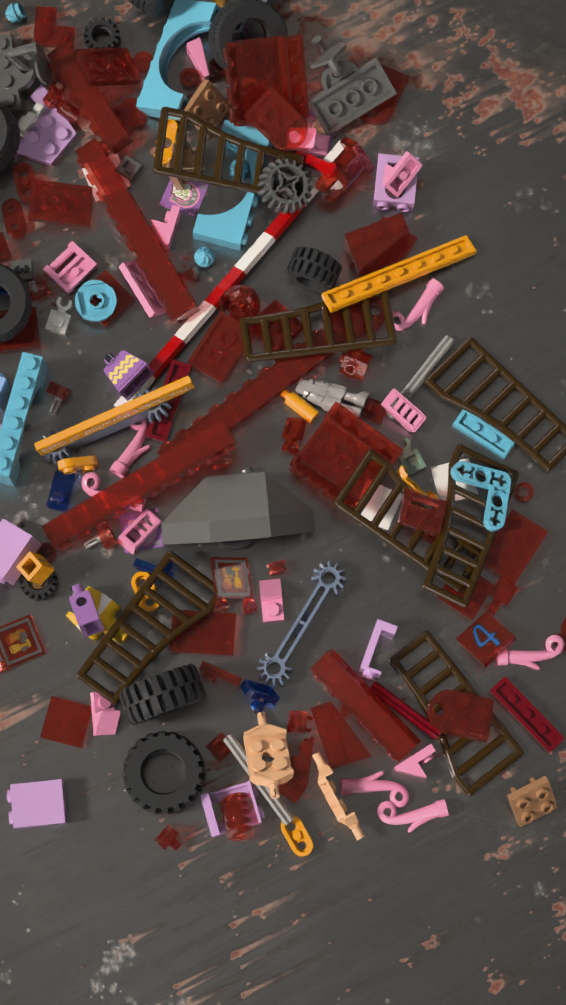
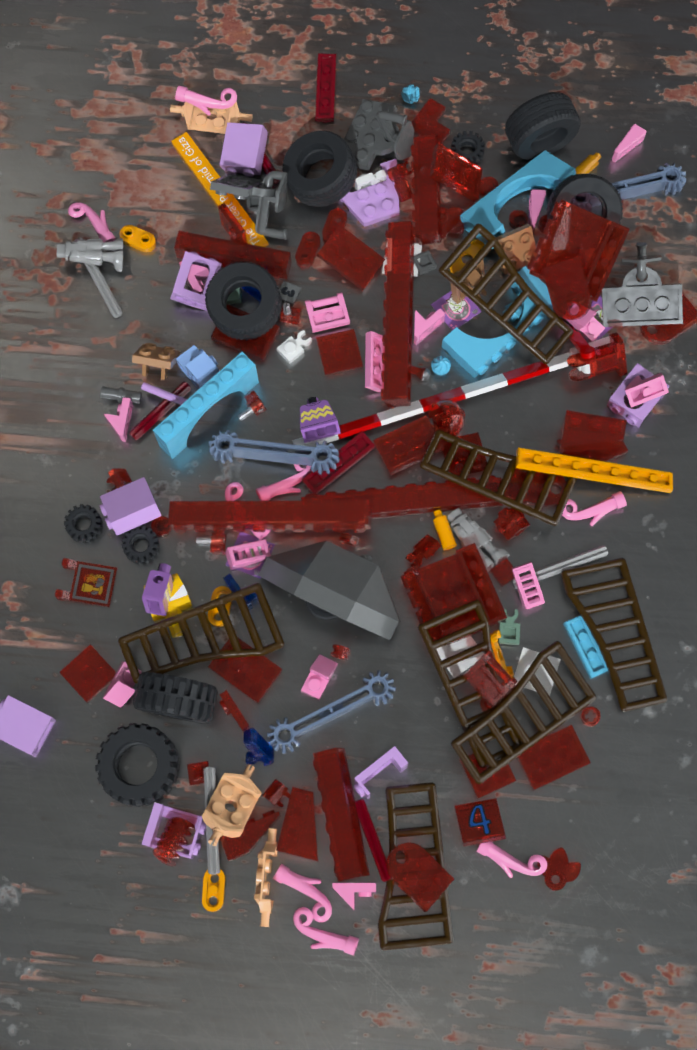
camera: 35 degrees right, 5 degrees down
light orange brick [16,552,55,585] -> none
light orange tile [34,376,195,456] -> none
clear blue piece [47,469,76,513] -> none
light orange plate [57,456,99,475] -> none
medium azure plate [75,280,117,322] -> none
clear red tile [154,824,181,851] -> none
clear red flag [210,557,257,615] -> none
dark grey gear [258,158,313,214] -> none
black tyre [285,247,342,293] -> none
medium azure beam [451,461,511,532] -> none
clear red plate [487,577,519,615] -> none
dark red plate [489,676,565,753] -> none
medium nougat plate [507,776,558,827] -> none

